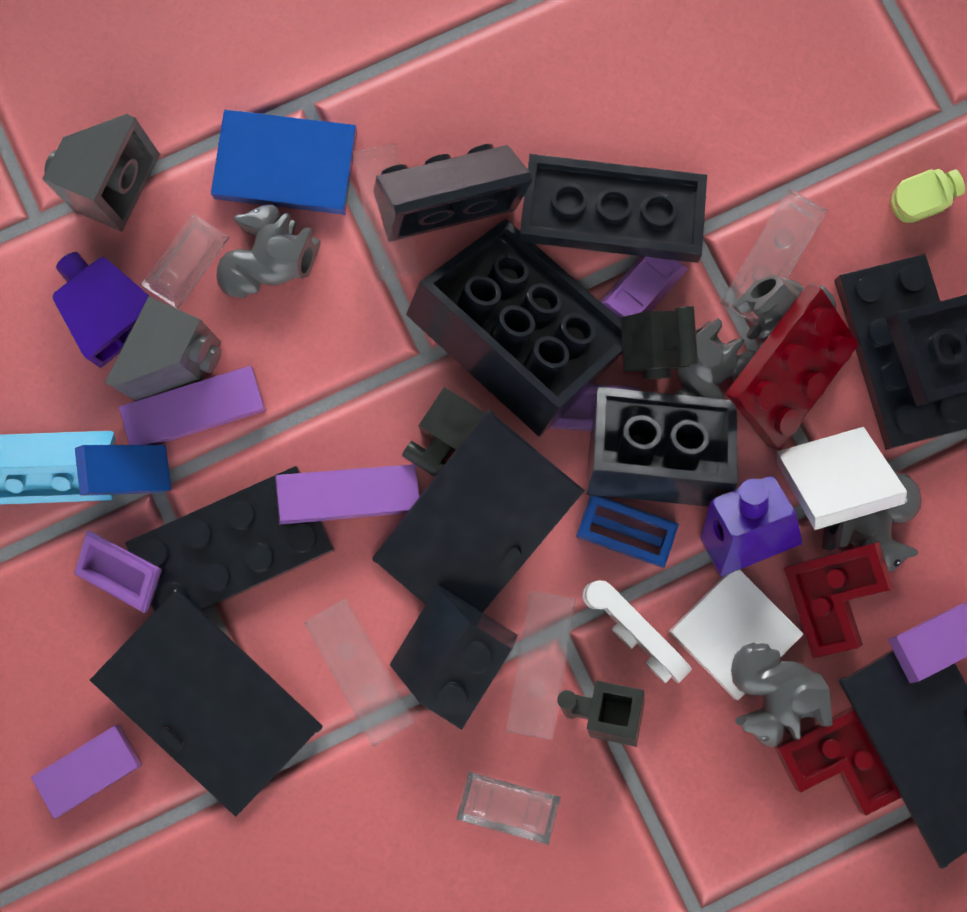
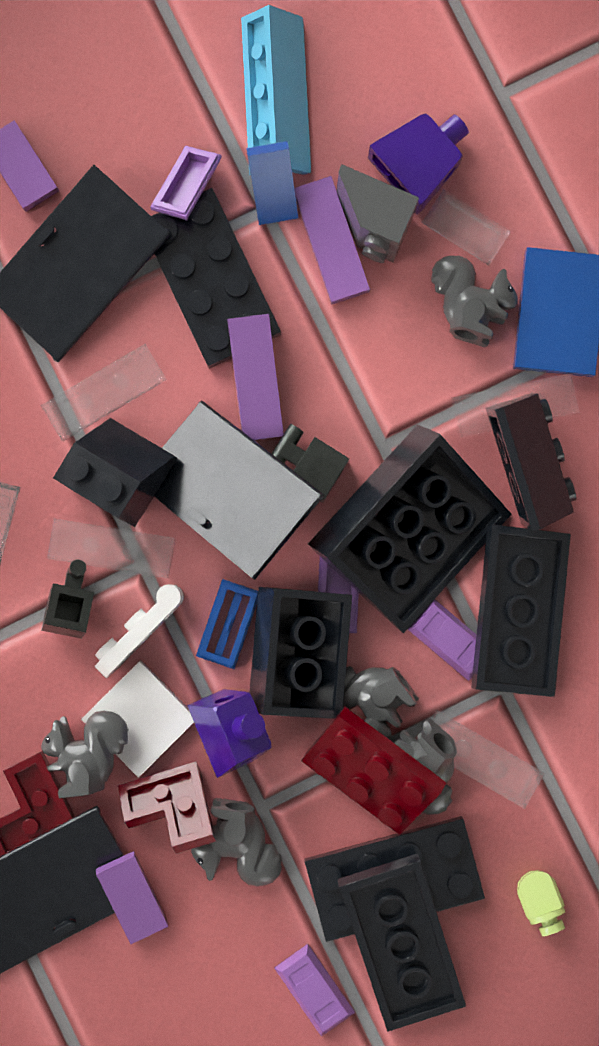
camera: 90 degrees right, 5 degrees up
dark grey slope [42,114,160,232] -> none
pearl dark grey brick [621,306,698,380] -> none
white tile [776,427,907,530] -> none

